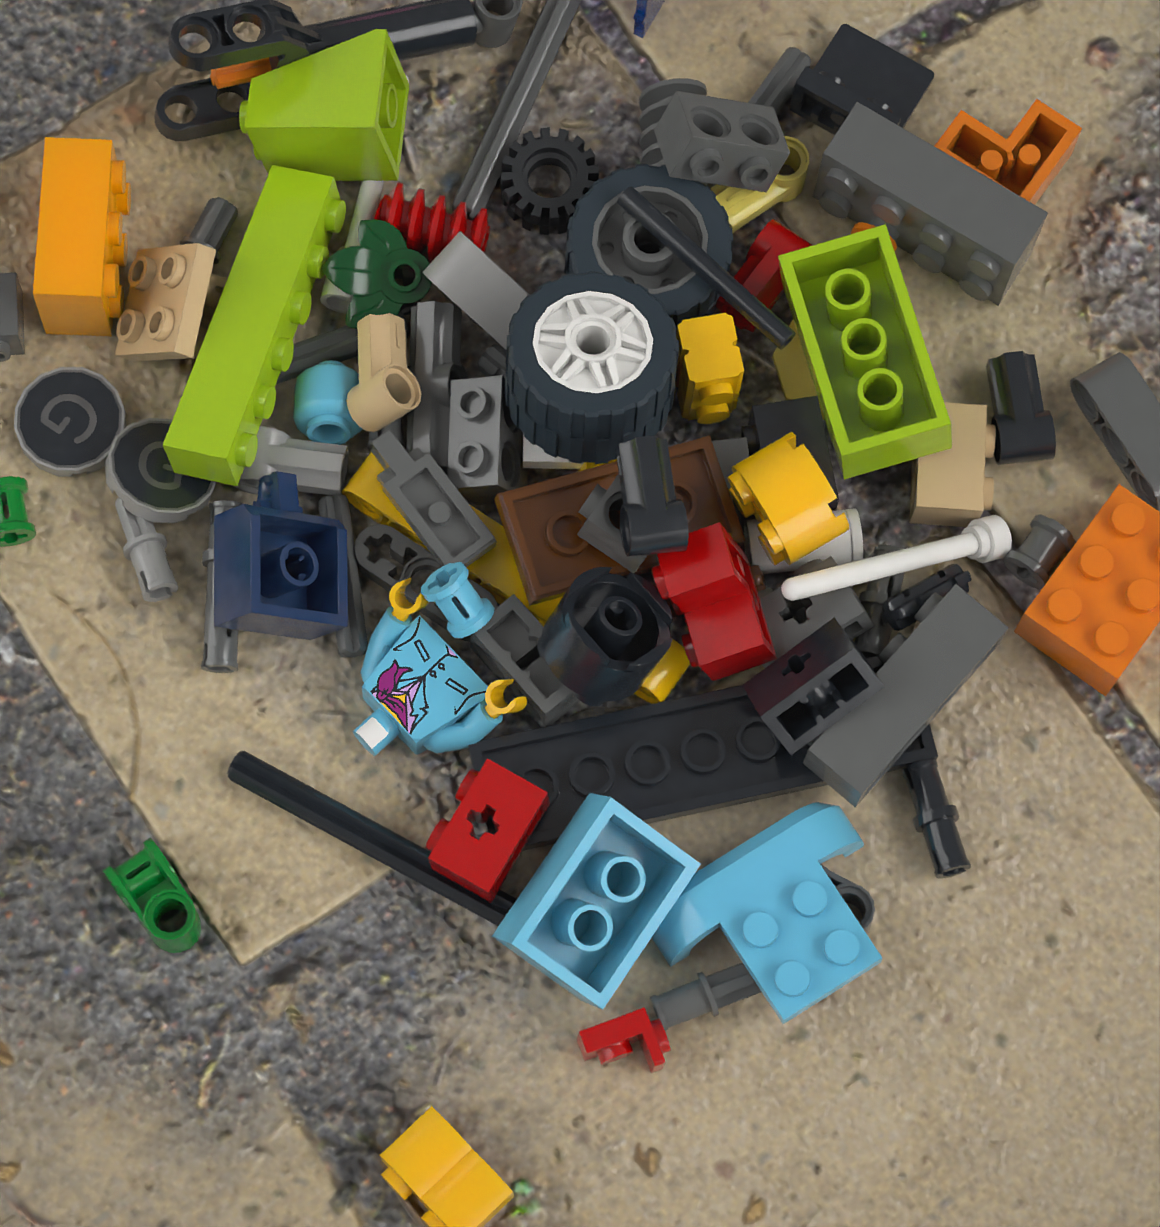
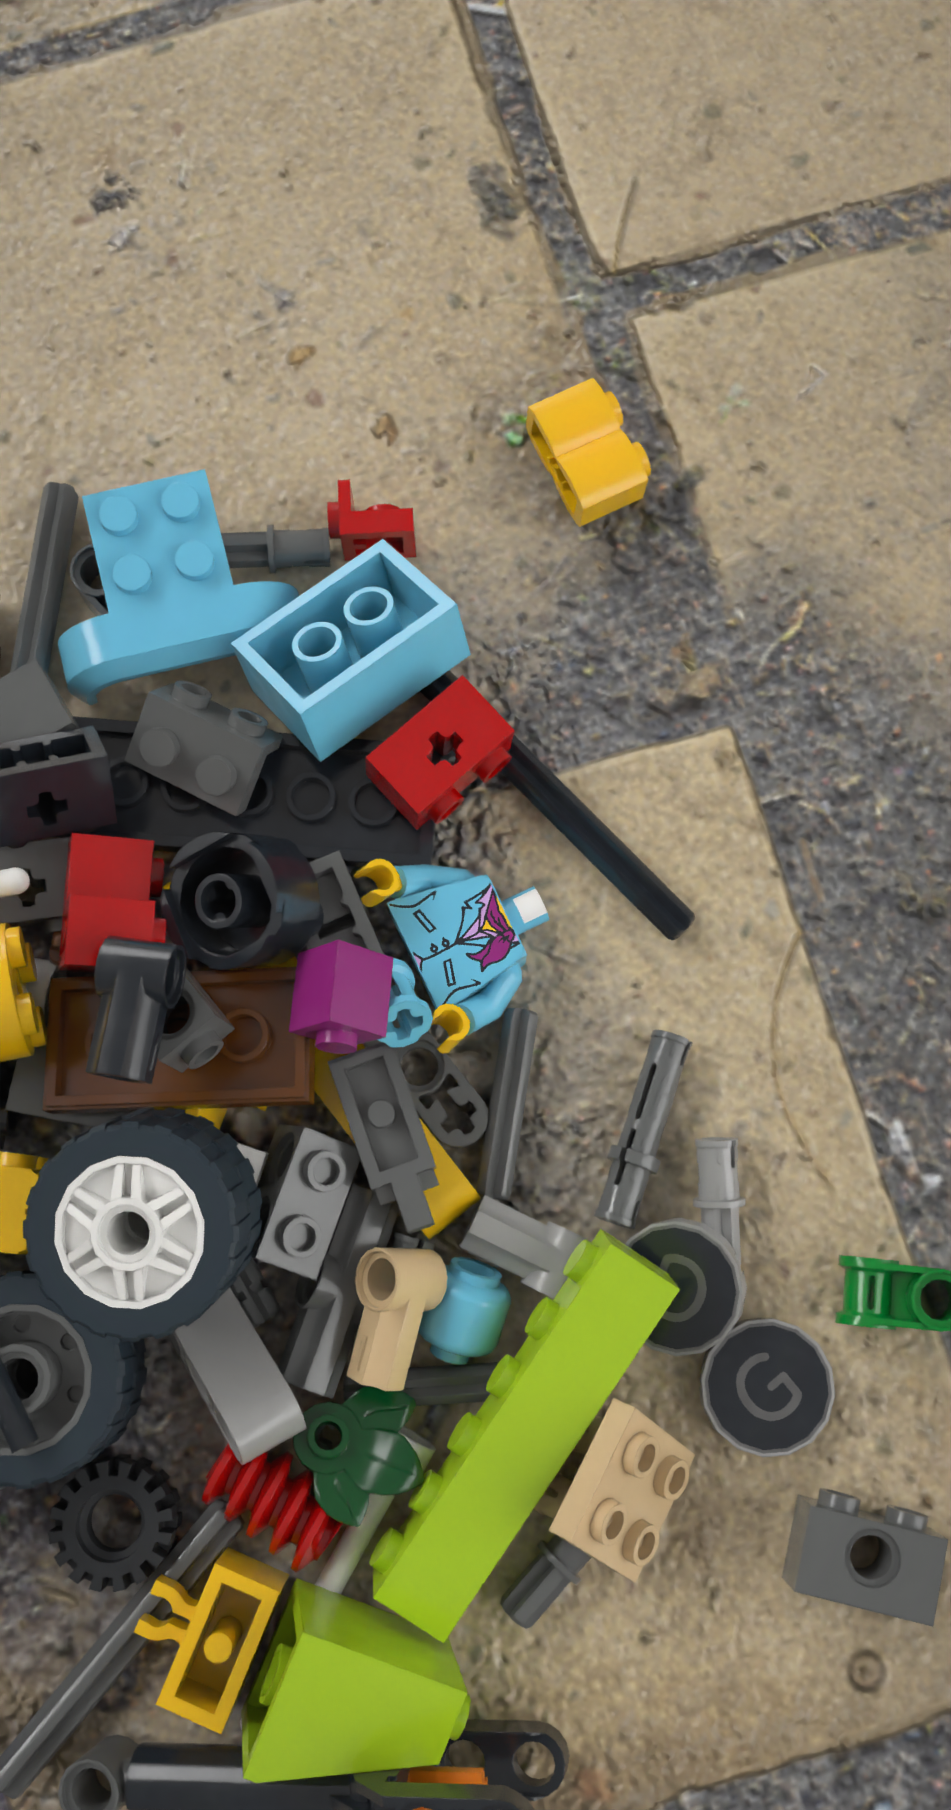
camera: 155 degrees left, 5 degrees up
light orange brick [33,137,131,337] -> none
green piece [102,837,201,953] -> none
dark blue hinge [214,471,348,640] -> none
none -> dark grey axle [10,482,79,674]
none -> dark grey bracket [124,680,283,816]
none -> yellow brick [133,1547,290,1734]
none -> magenta brick [289,939,393,1054]

